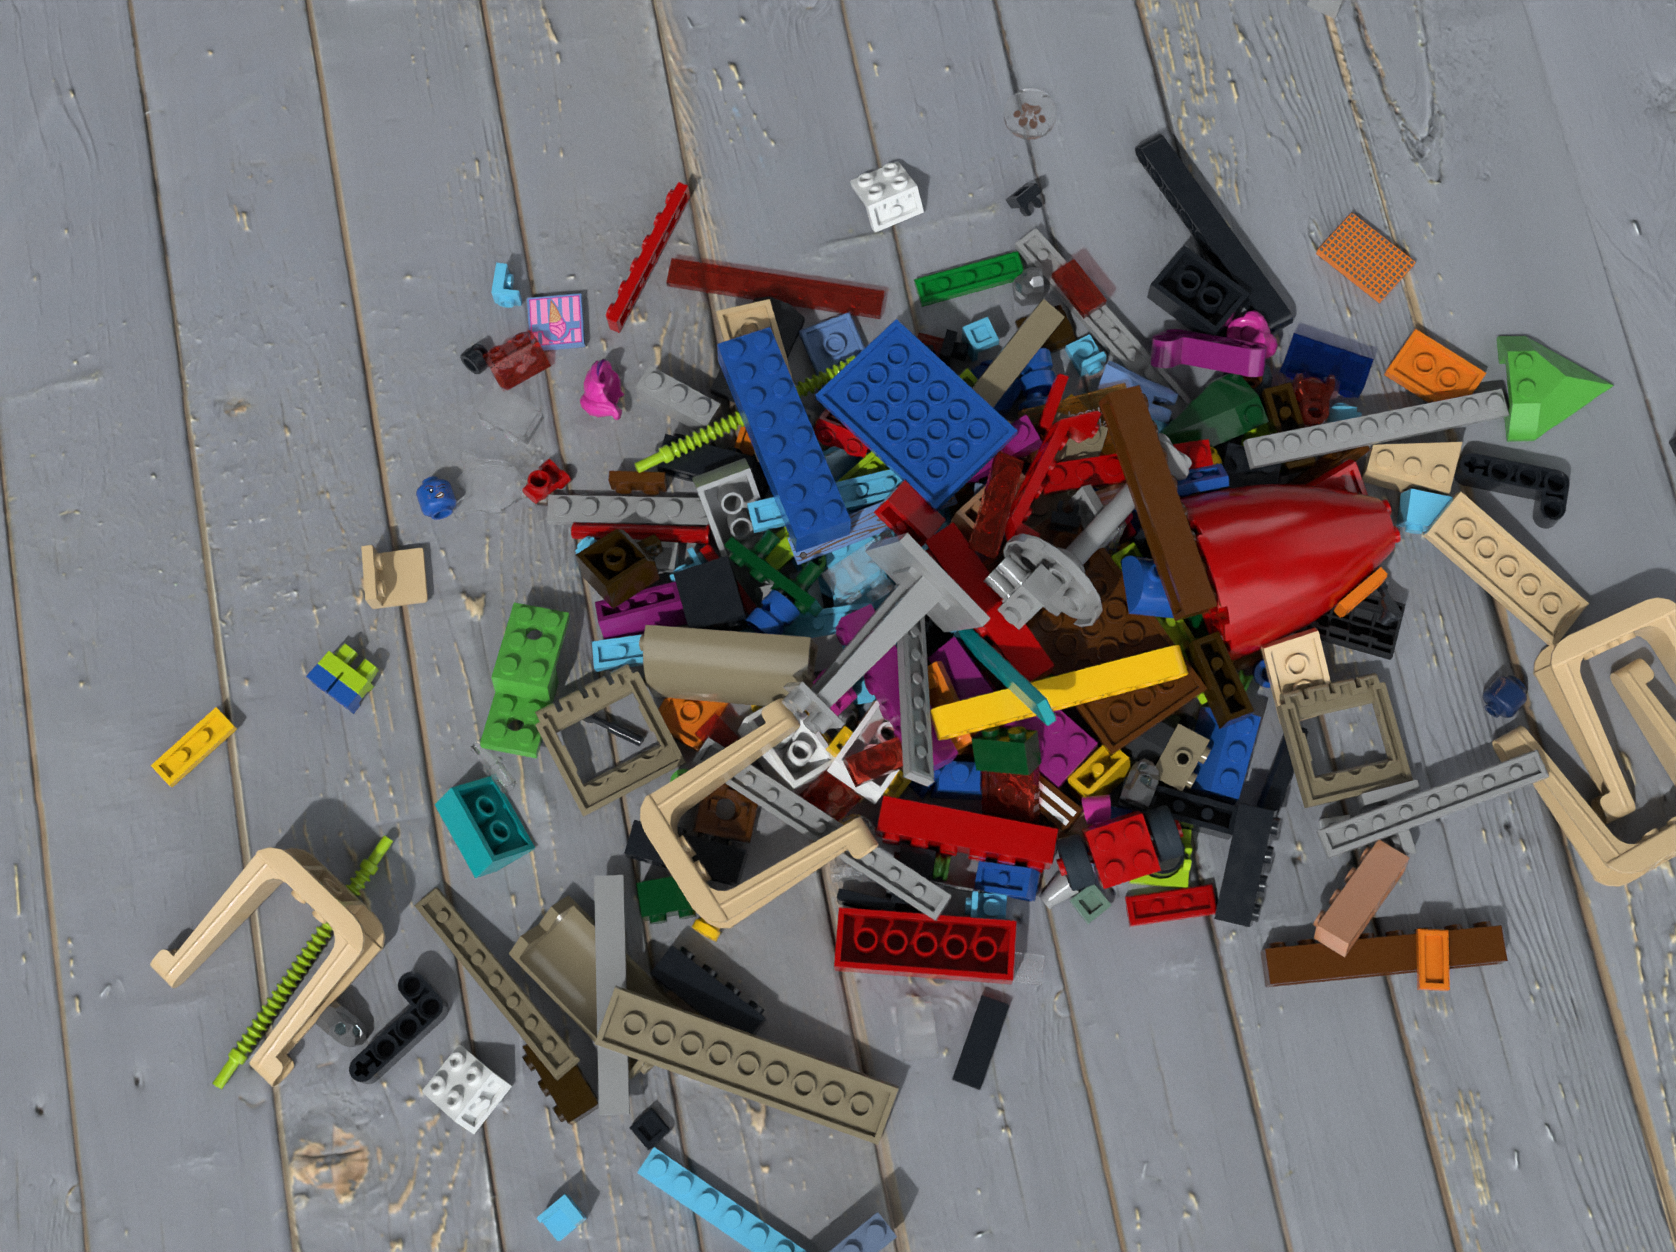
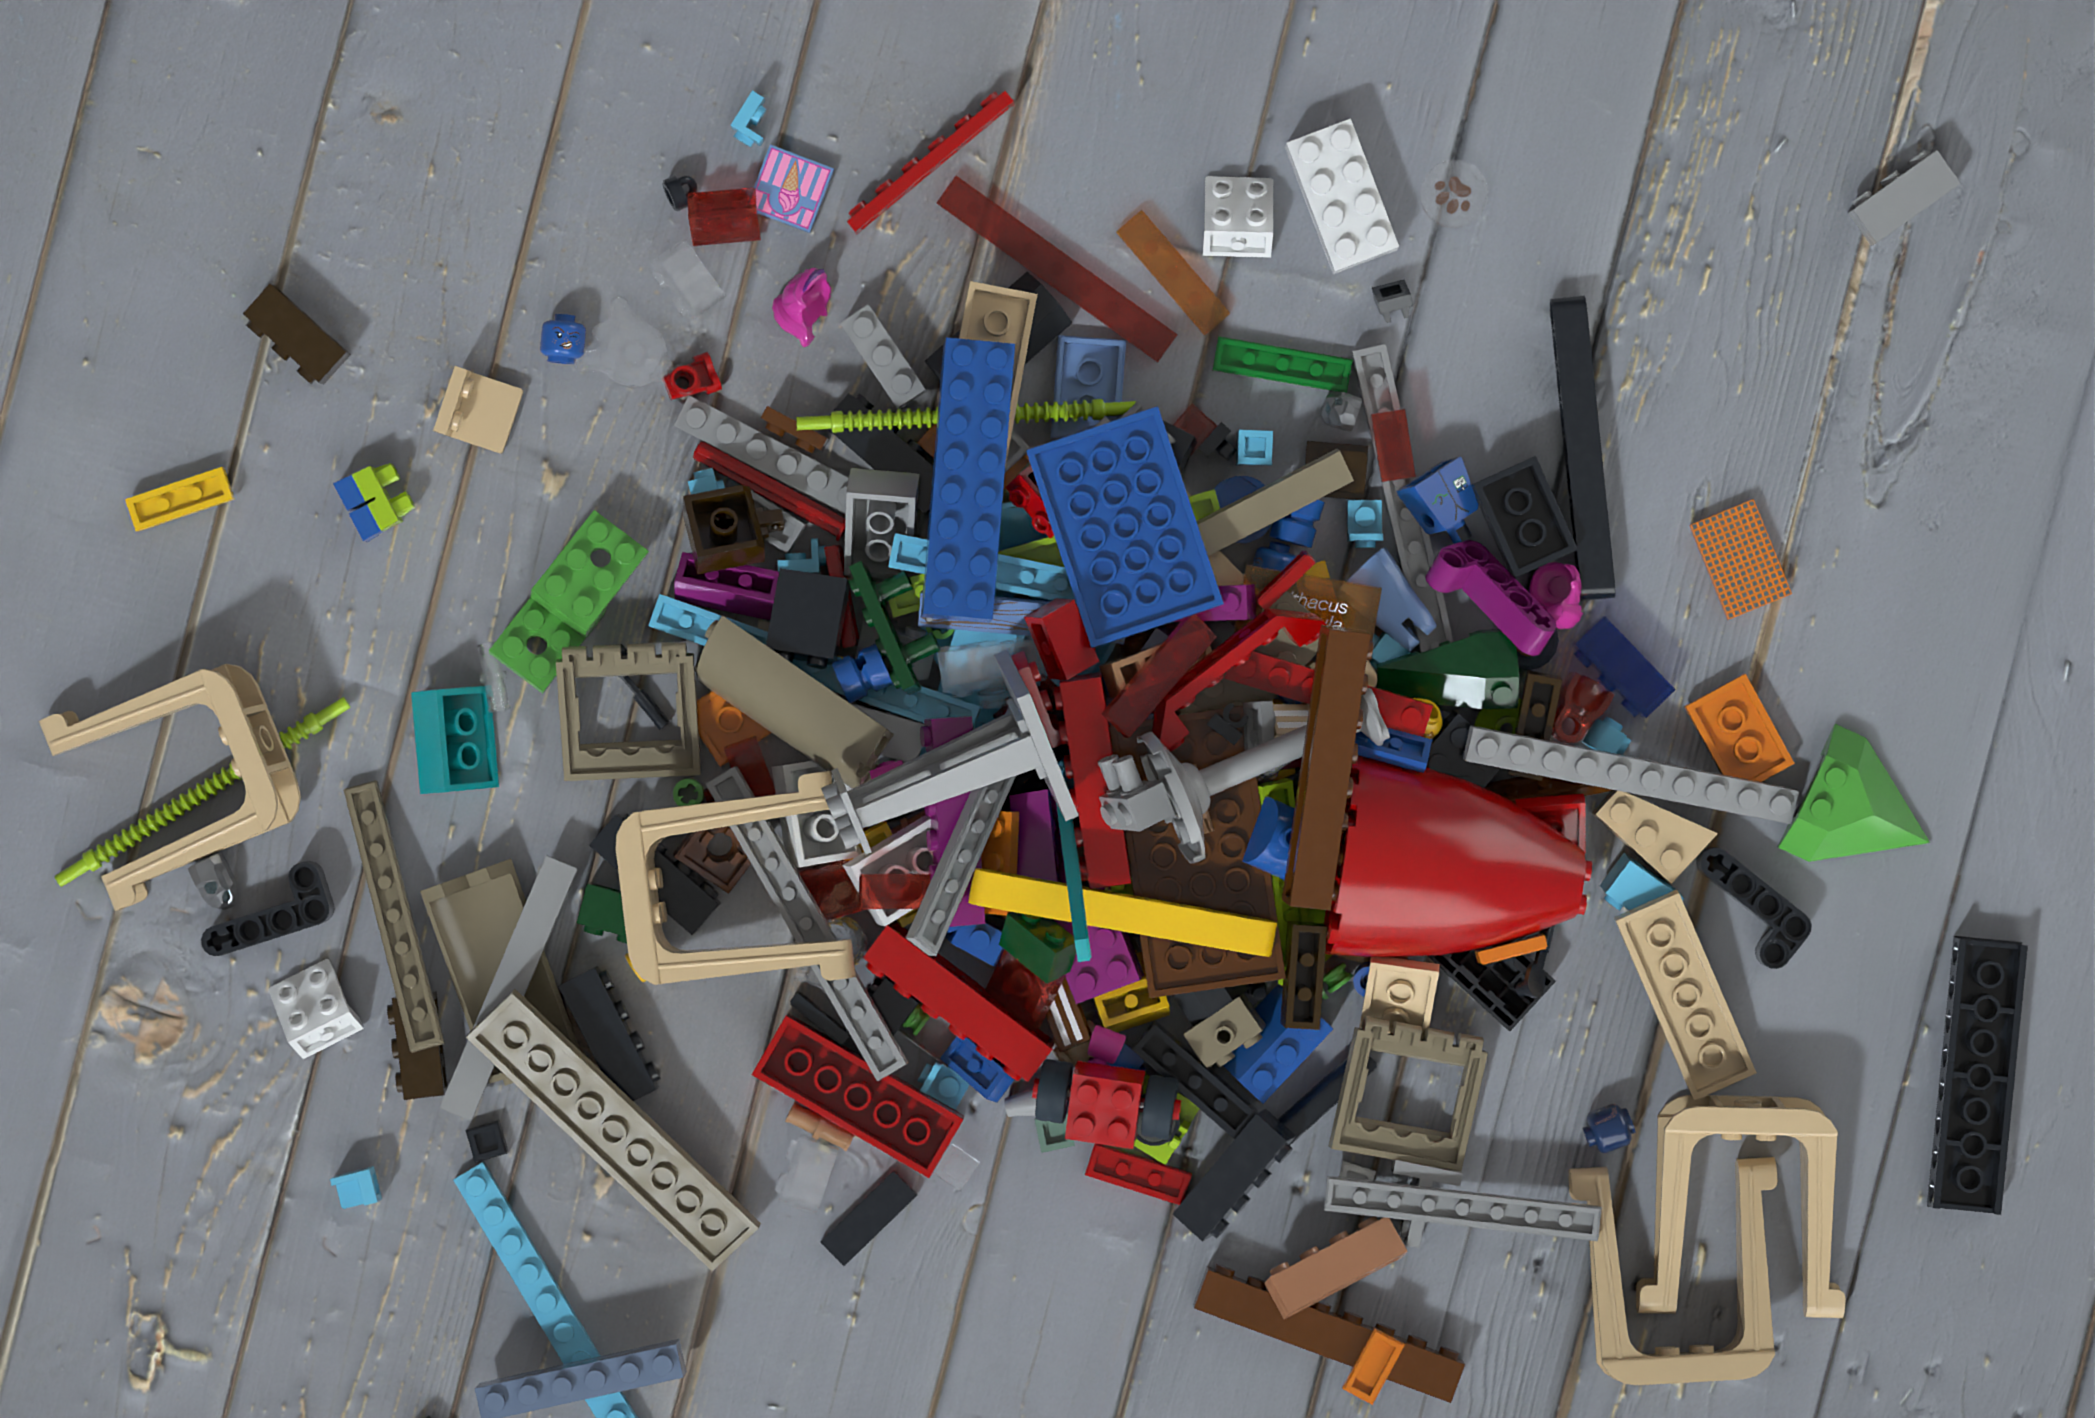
camera: 20 degrees right, 15 degrees up
flat silver rock [1119,758,1159,810] -> none
none -> dark brown brick [243,284,351,385]
none -> medium nougat pin [785,1102,854,1151]
none -> clear orange tile [1116,210,1231,336]
none -> white brick [1285,118,1399,274]
none -> blue torso [1396,456,1479,544]

